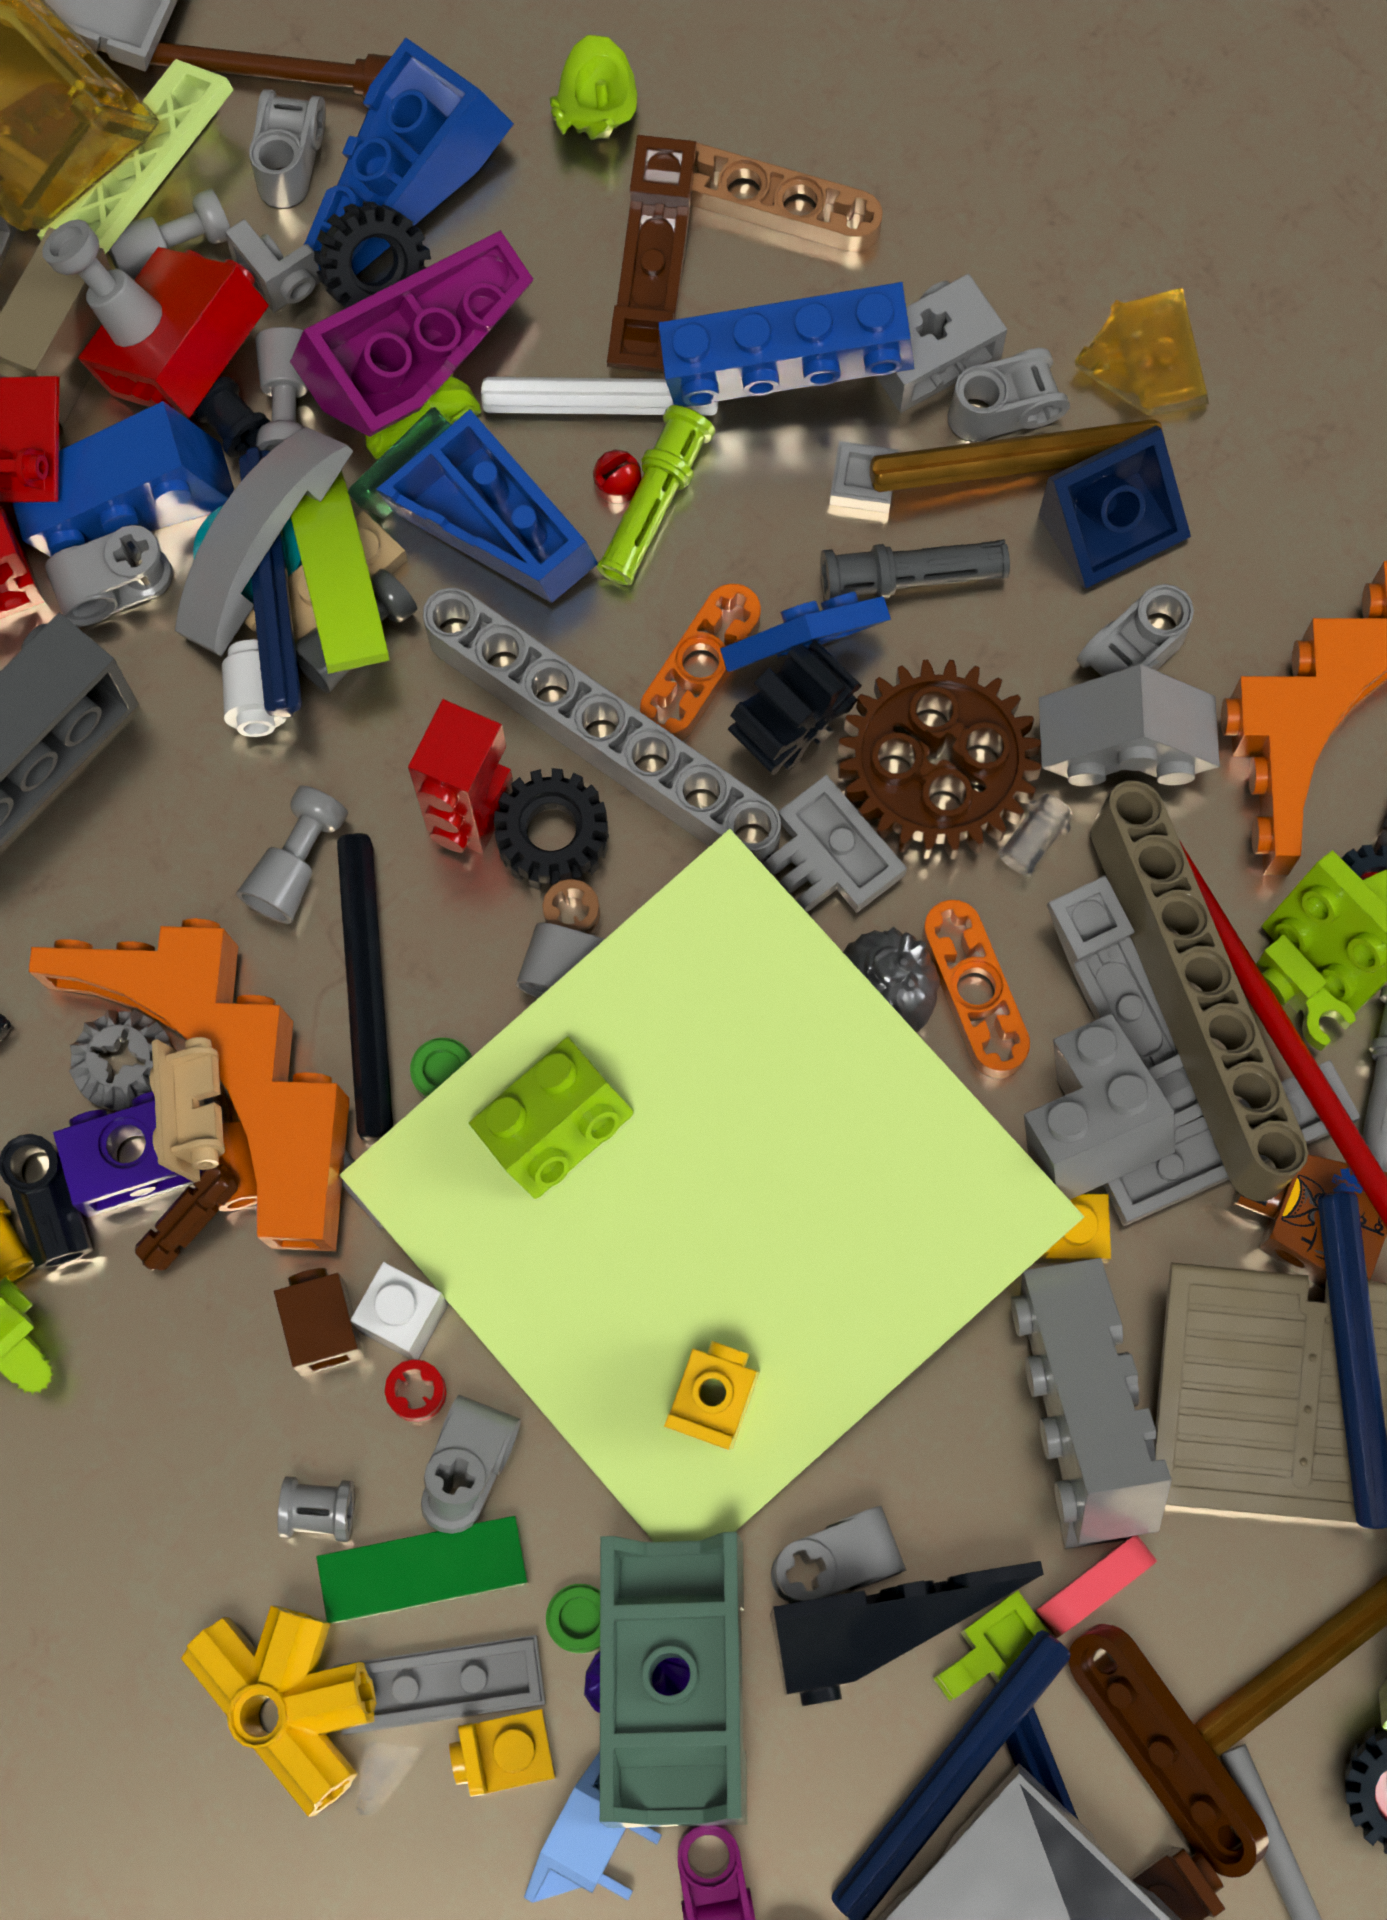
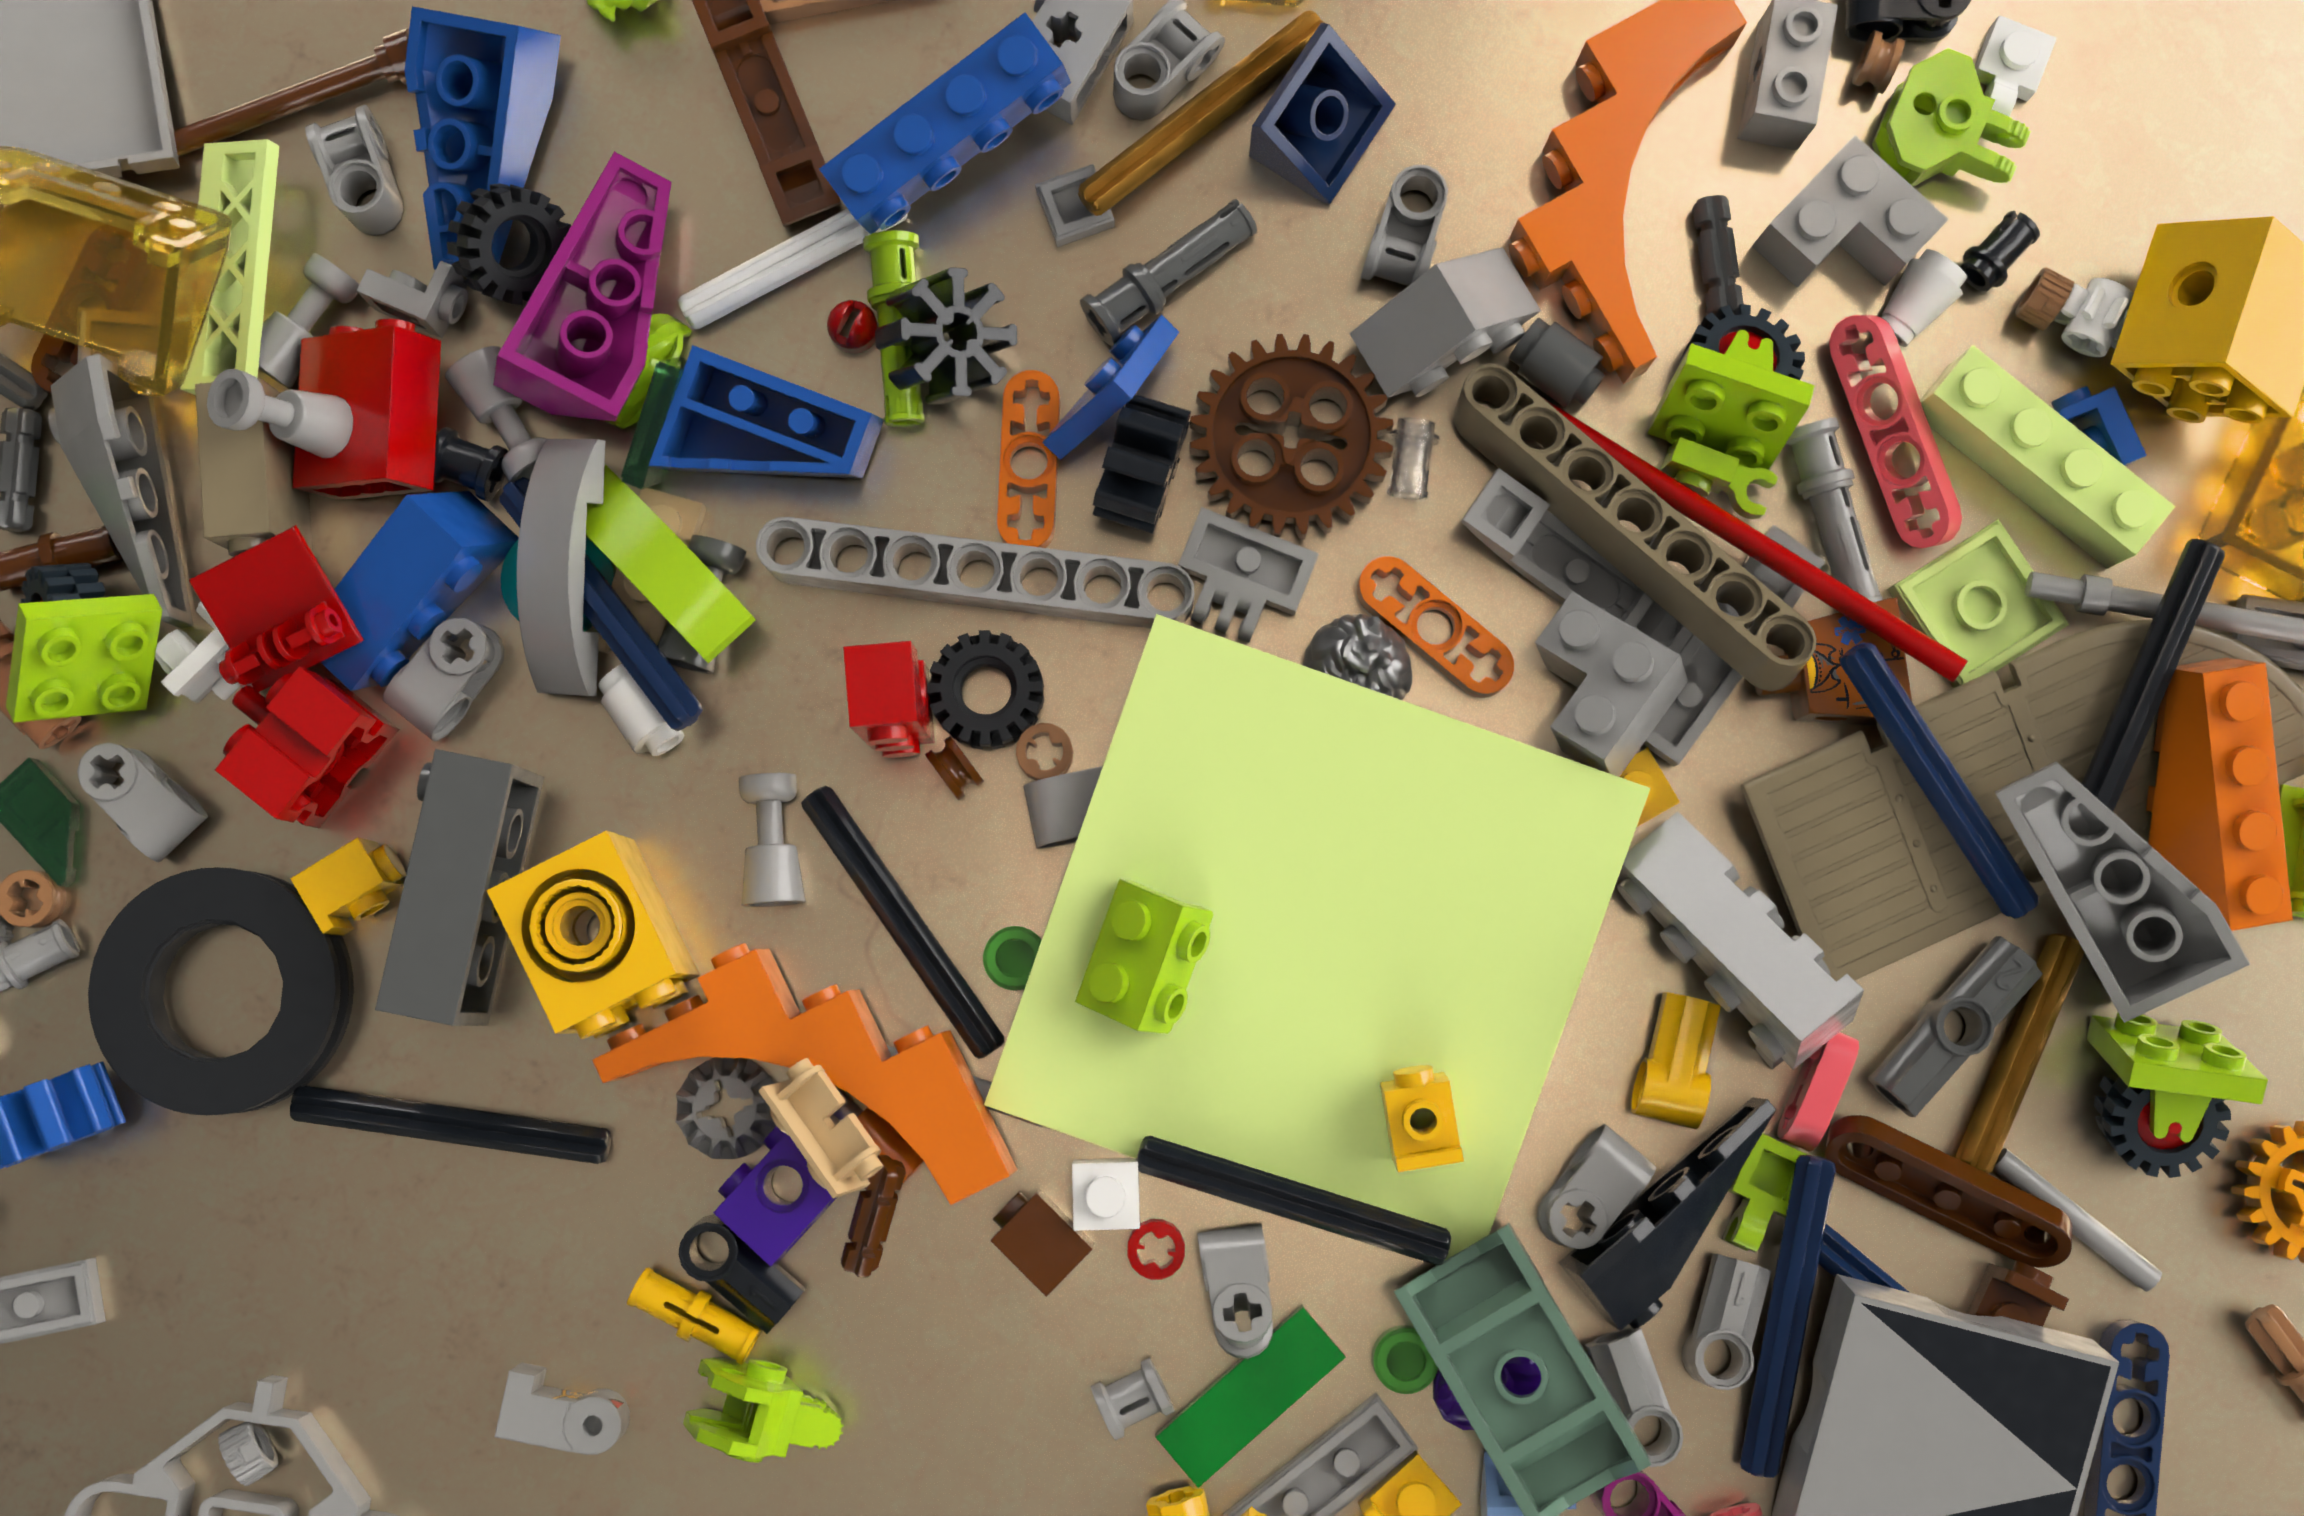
camera: 30 degrees left, 10 degrees up
none -> yellow brick [486,830,700,1039]
none -> black gear [875,267,1018,404]
none -> reddish brown bush [925,736,984,800]
none -> black axle [1136,1136,1451,1265]
none -> dark grey brick [1508,318,1606,408]
none -> light grey piece [1585,1327,1684,1467]
none -> yellow piece [1631,992,1721,1130]
none -> light grey piece [1682,1254,1772,1390]
none -> dark grey piece [1867,936,2043,1117]

